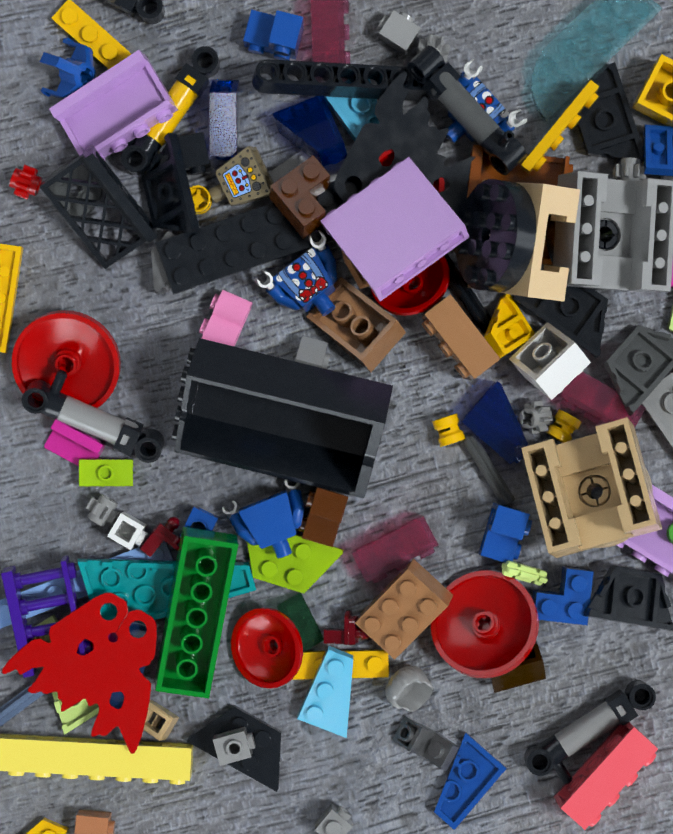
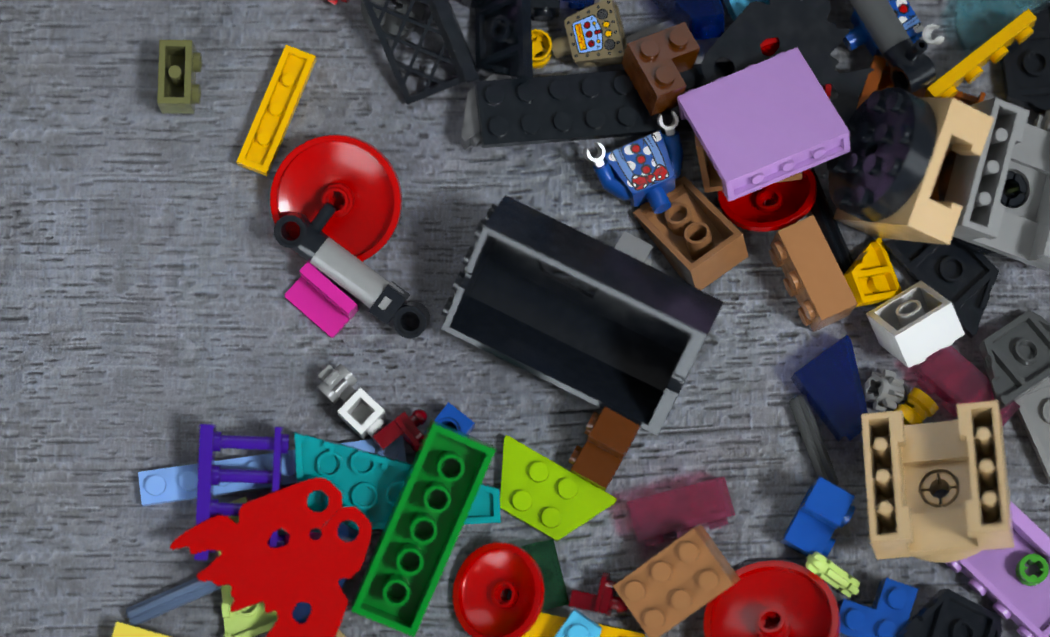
camera: 10 degrees right, 10 degrees down
lime plate [79,459,133,486] -> none
bright pink brick [199,290,253,347] -> none
blue torso [222,479,305,559] -> none
yellow wheel [432,413,465,447] -> none

